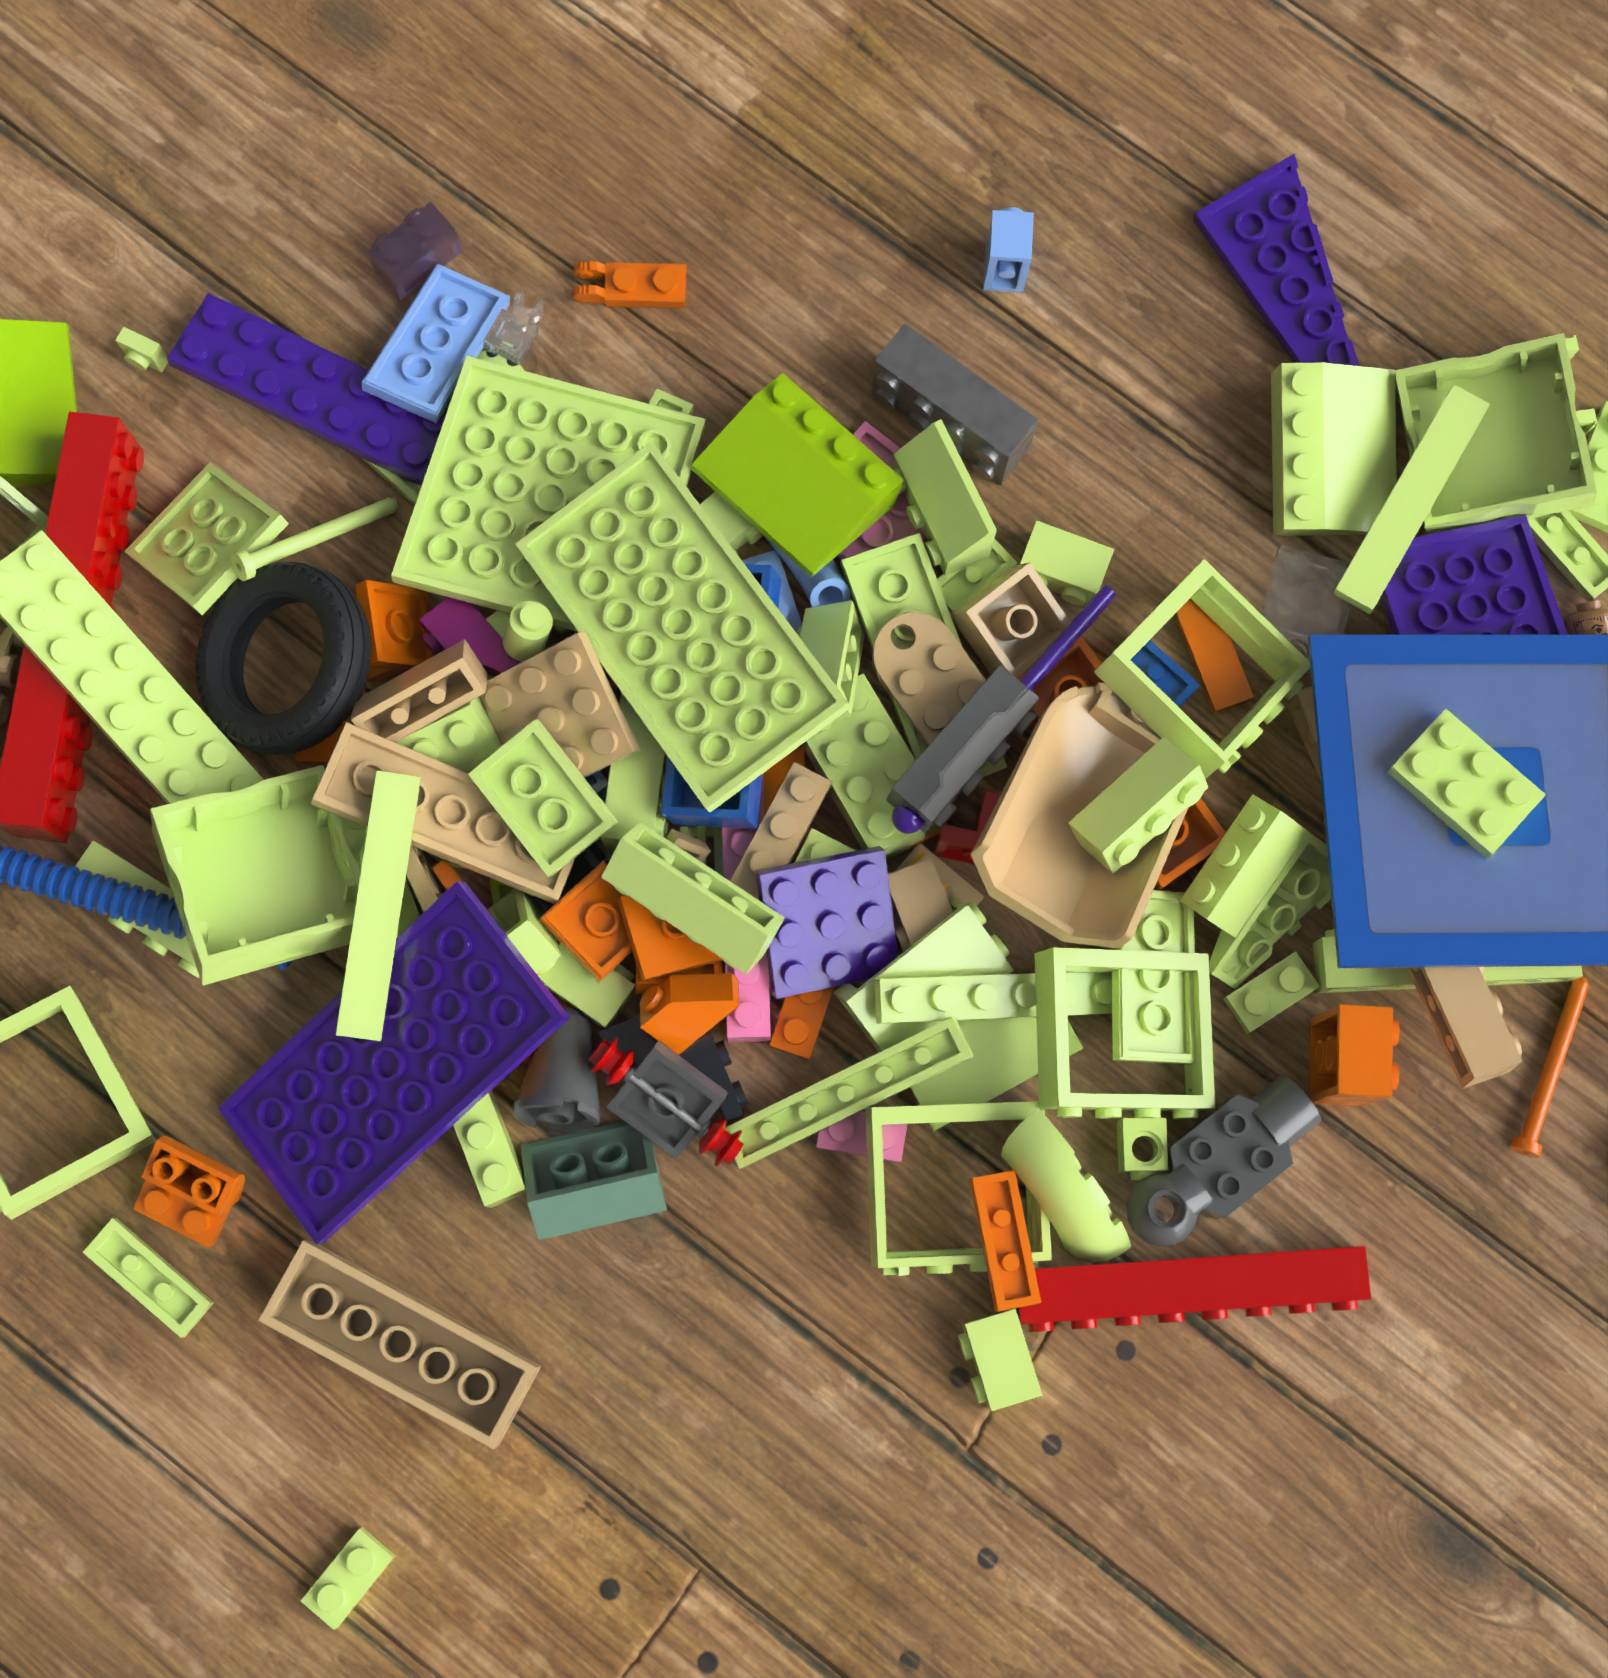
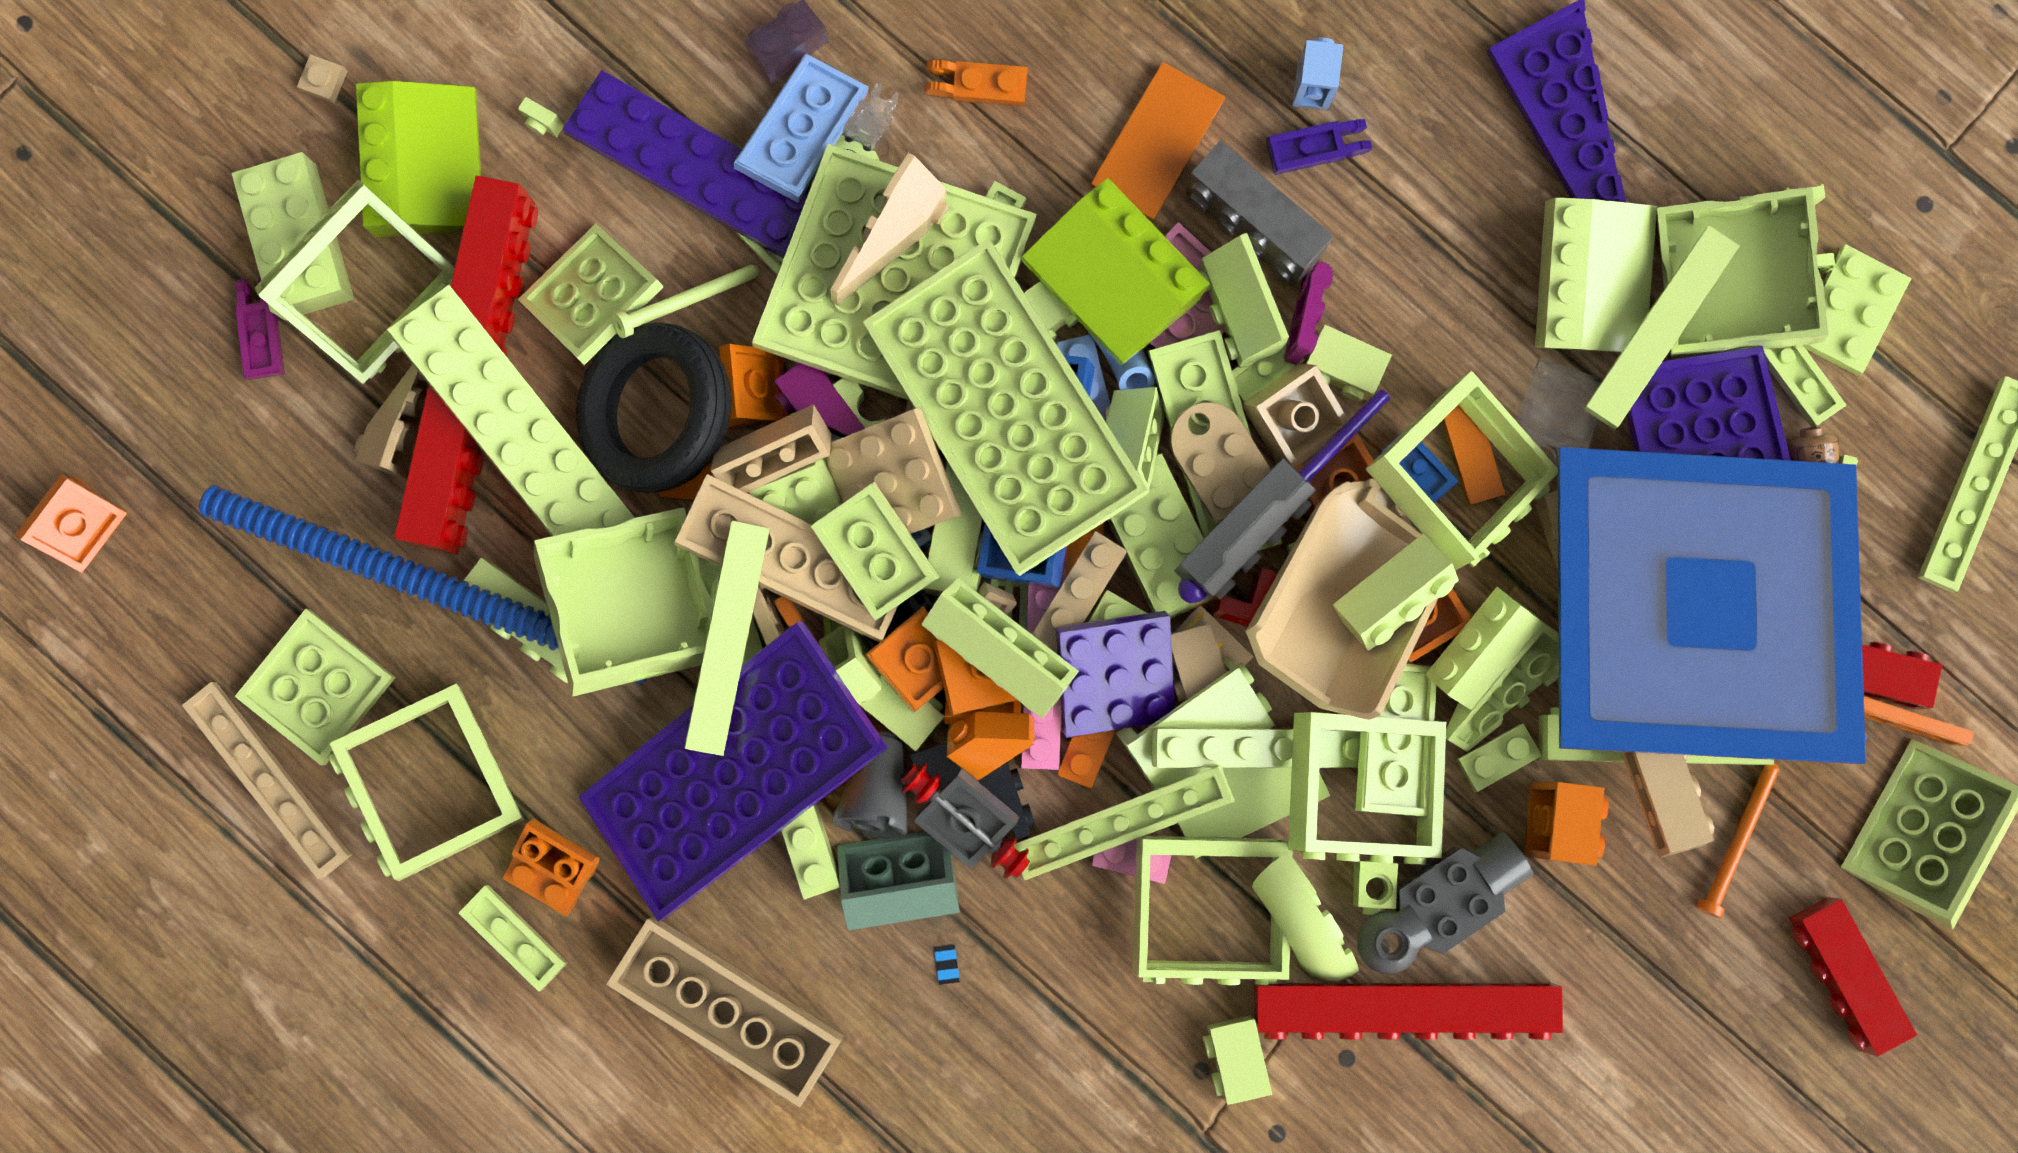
camera: 10 degrees right, 5 degrees up
yellowish green brick [503,601,553,662] -> none
orange plate [969,1170,1041,1311] -> none
yellowish green plate [1387,709,1546,859] -> none
none -> wedge [830,152,949,305]
none -> sticker [934,945,960,985]
none -> orange tile [1090,62,1225,222]
none -> dark purple hinge [1266,119,1373,175]
none -> magenta hinge [1283,261,1334,365]

